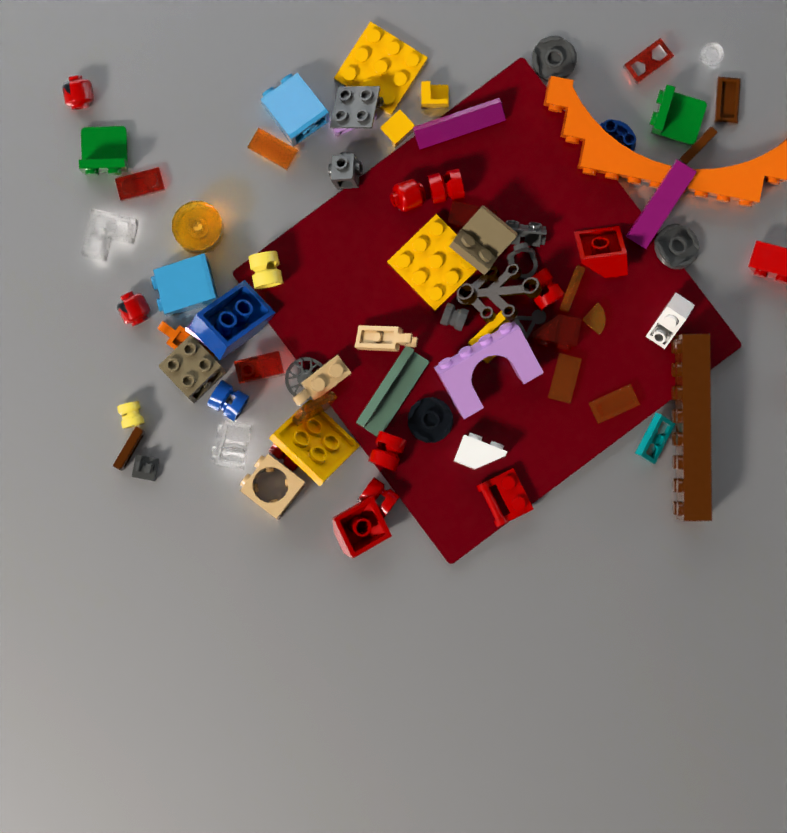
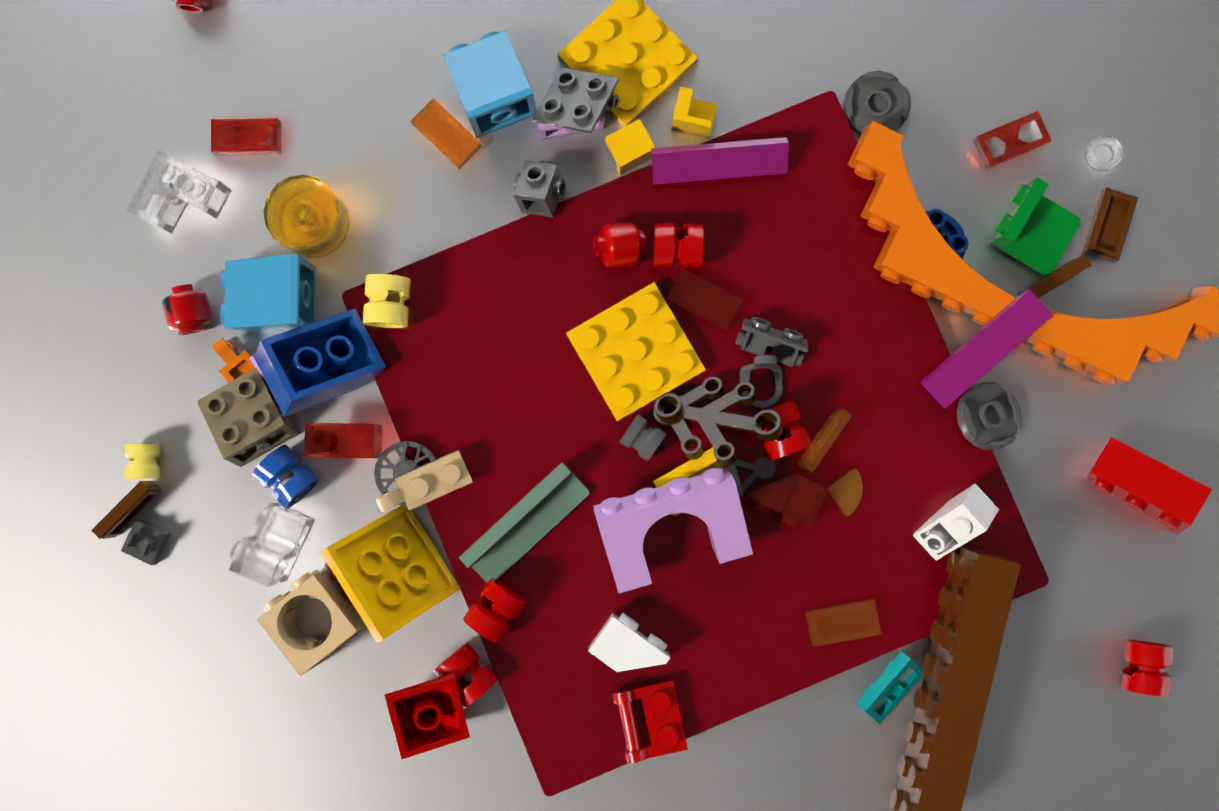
camera: 15 degrees right, 0 degrees up
green bracket [79,126,128,176] -> none
clear orange tile [292,391,337,426] -> none
tan plate [355,325,418,352] -> none
black tile [408,397,453,443] -> none
dark tan bracket [449,206,518,275] -> none
clear orange tile [548,353,582,404] -> none
red slope [574,226,628,278] -> none

